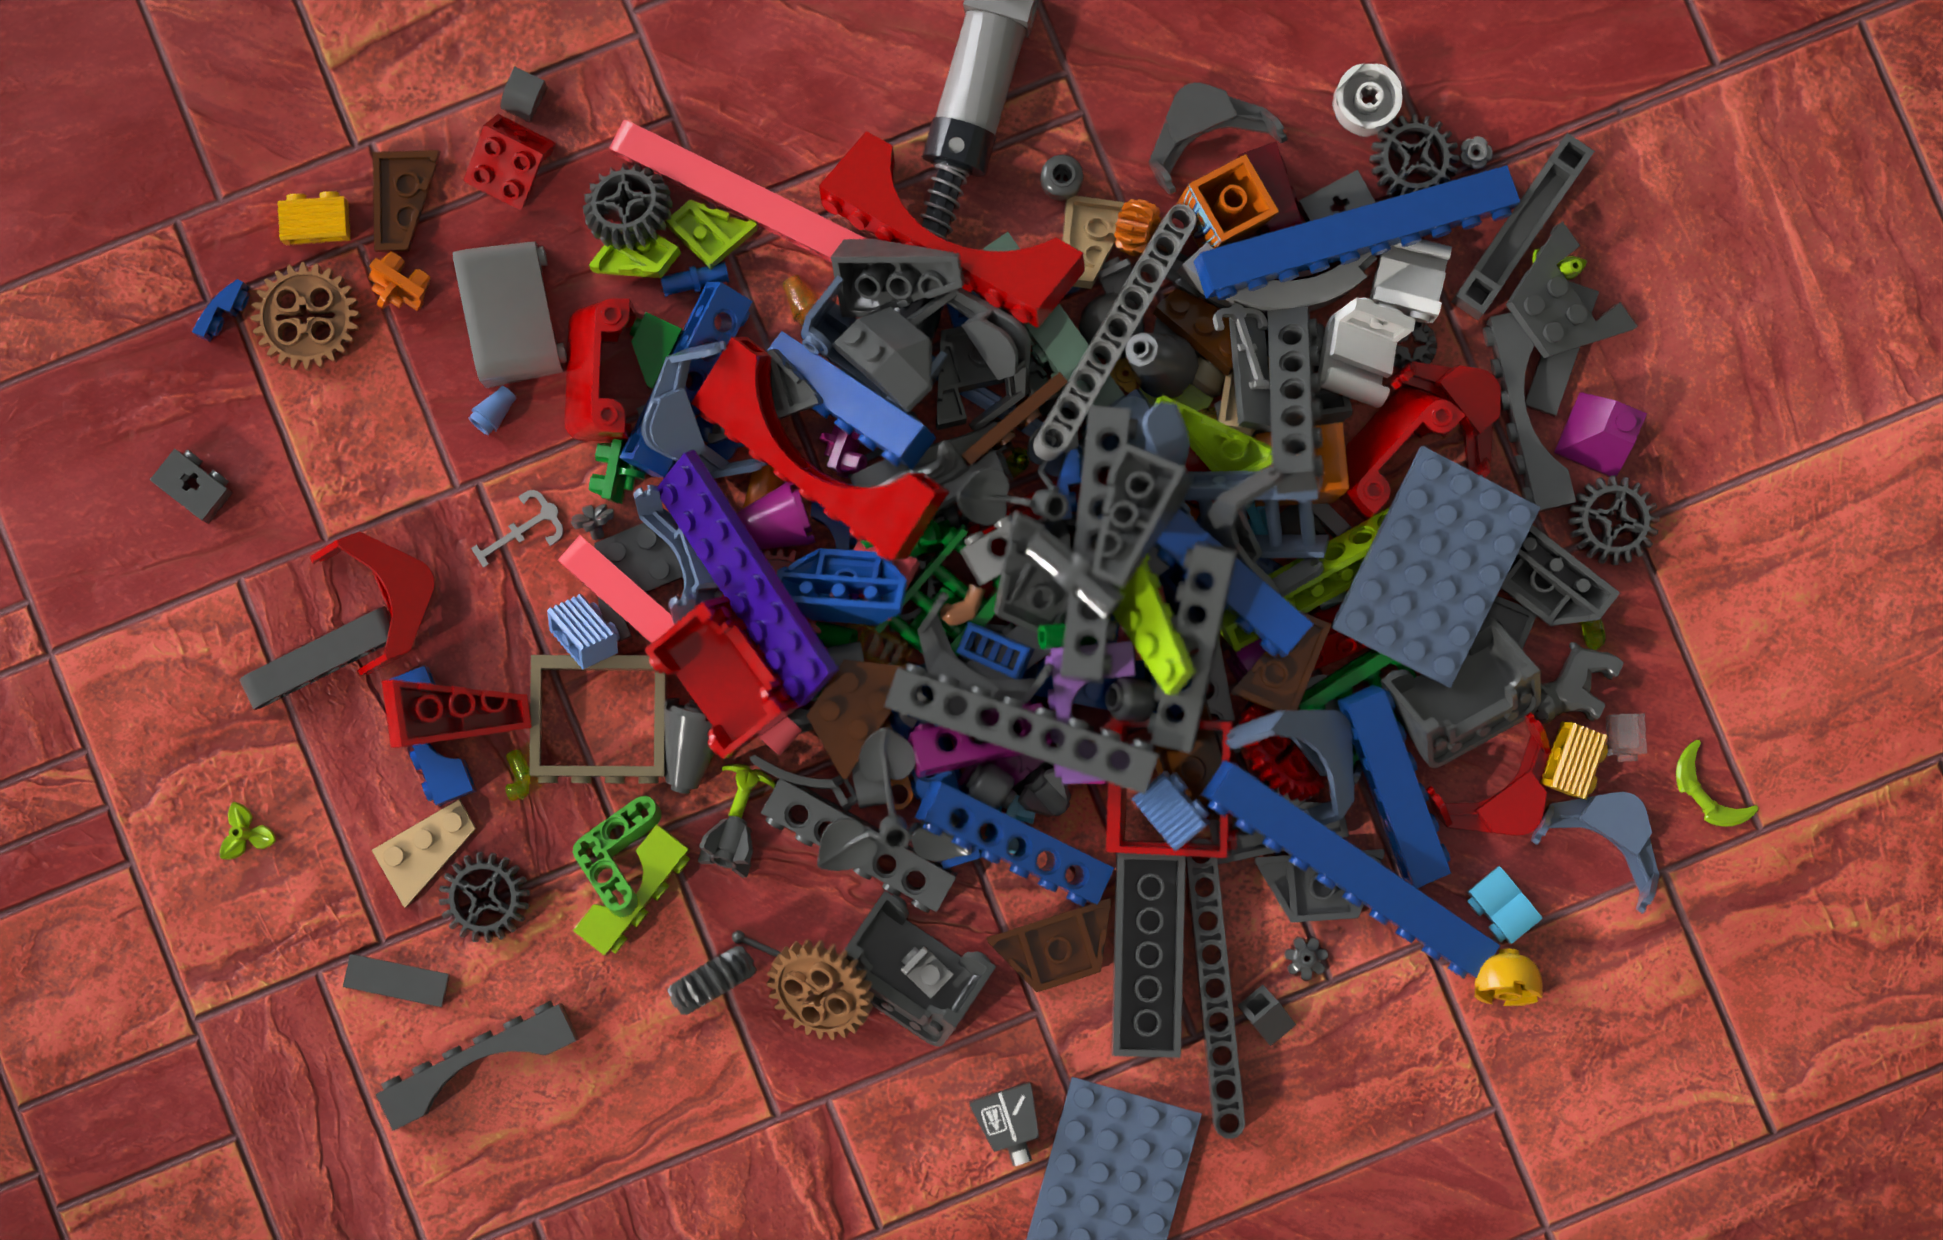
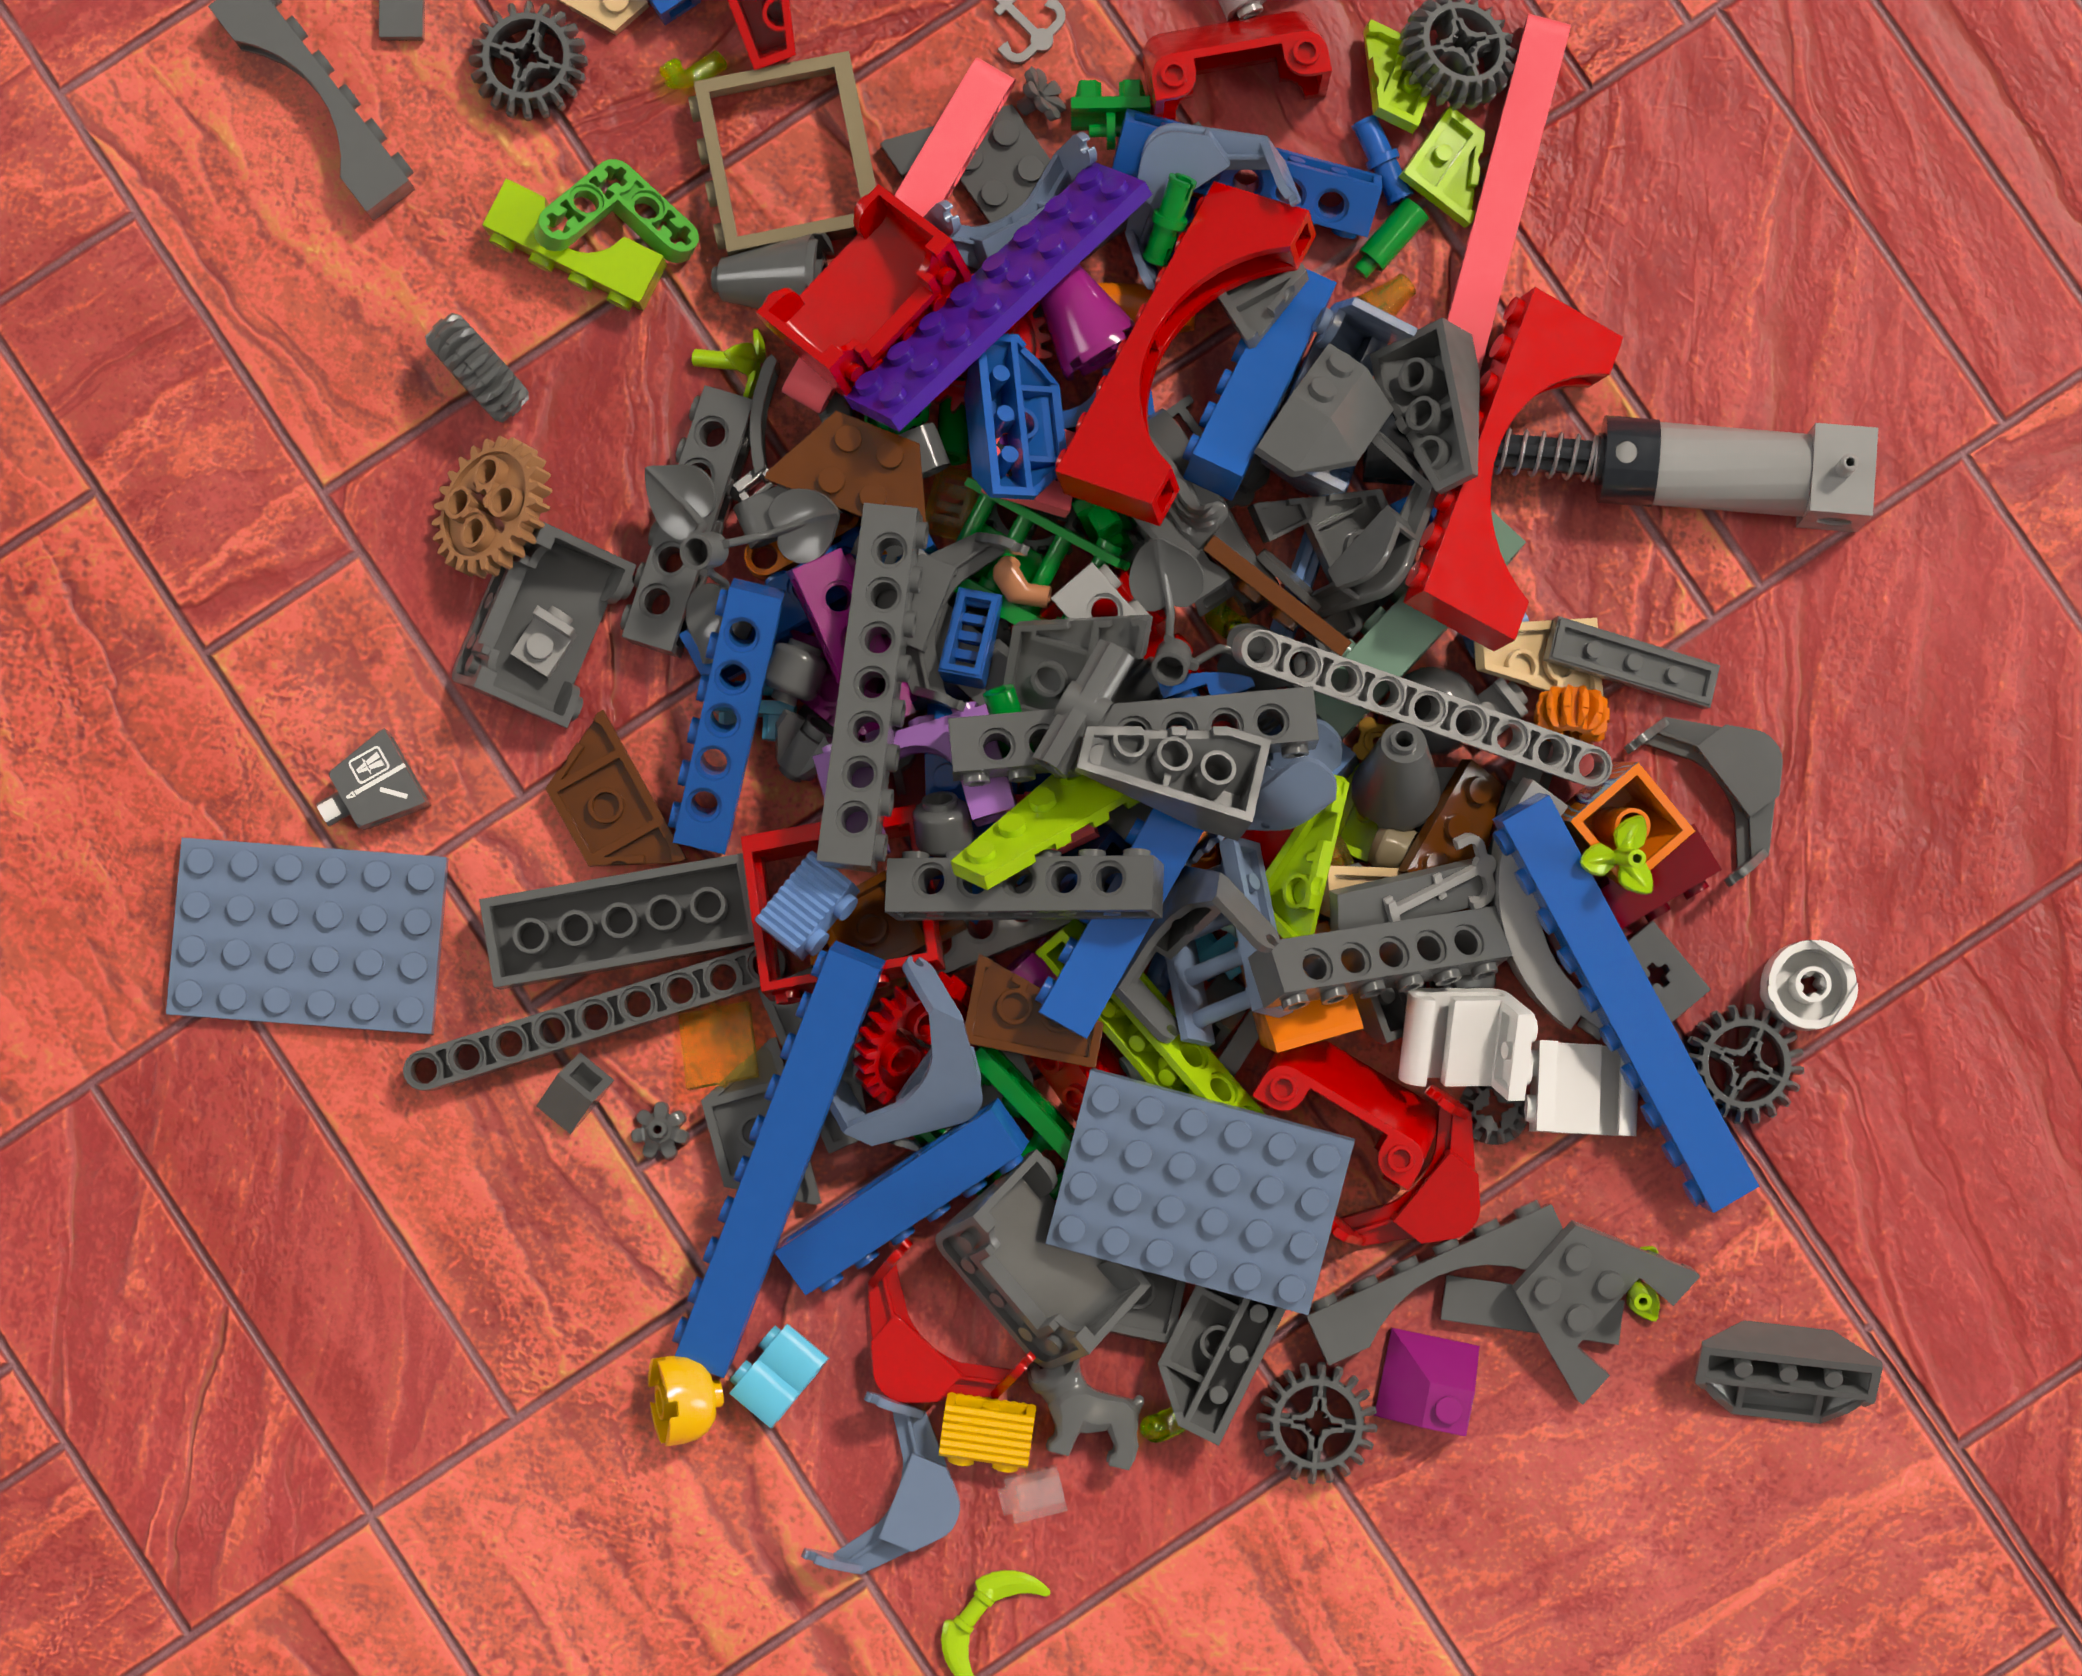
camera: 85 degrees right, 0 degrees up
medium blue brick [547,594,620,670] -> none
green slope [630,312,683,391] -> none
dark grey brick [698,816,753,878] -> none
dark grey hinge [732,930,781,957] -> none
dark pink hips [819,425,867,478] -> none
dark grey head [1040,154,1084,201] -> none
dark grey arch [1451,133,1595,320] -> none
light grey plate [1460,136,1493,169] -> none
none -> clear yellow piece [678,1001,759,1091]
none -> green pin [1142,173,1197,266]
none -> green cylinder [1353,198,1429,279]
none -> dark grey tile [1543,616,1720,709]
none -> lime plant [1580,815,1653,894]
none -> dark grey wedge [1695,1320,1883,1424]

